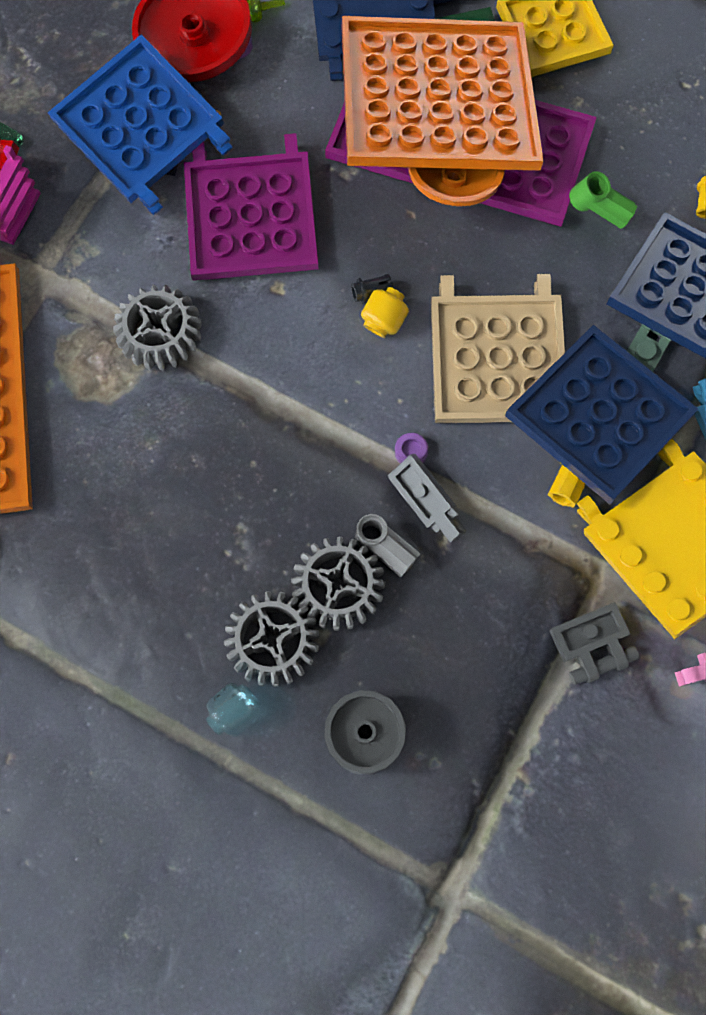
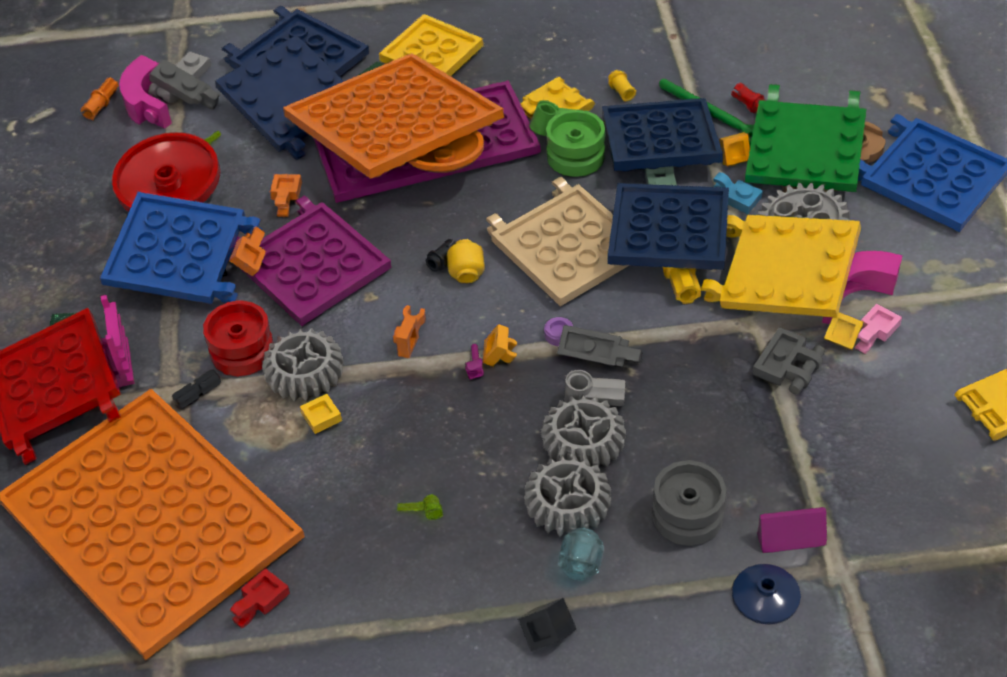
camera: 35 degrees left, 25 degrees down
none -> black piece [172,369,221,409]
none -> red wheel [203,300,274,377]
none -> orange plate [229,226,266,276]
none -> orange plate [270,174,302,217]
none -> yellow plate [300,394,342,434]
none -> orange plate [393,305,426,358]
none -> clear neon green hand [397,495,443,520]
none -> magenta hand [465,344,484,380]
none -> light orange tile [483,324,517,367]
none -> black panel [518,598,576,651]
none -> yellow plate [520,77,595,119]
none -> bright green wheel [546,109,605,177]
none -> dark blue dish [732,564,801,624]
none -> magenta slope [757,507,827,553]
none -> yellow plate [824,312,864,351]

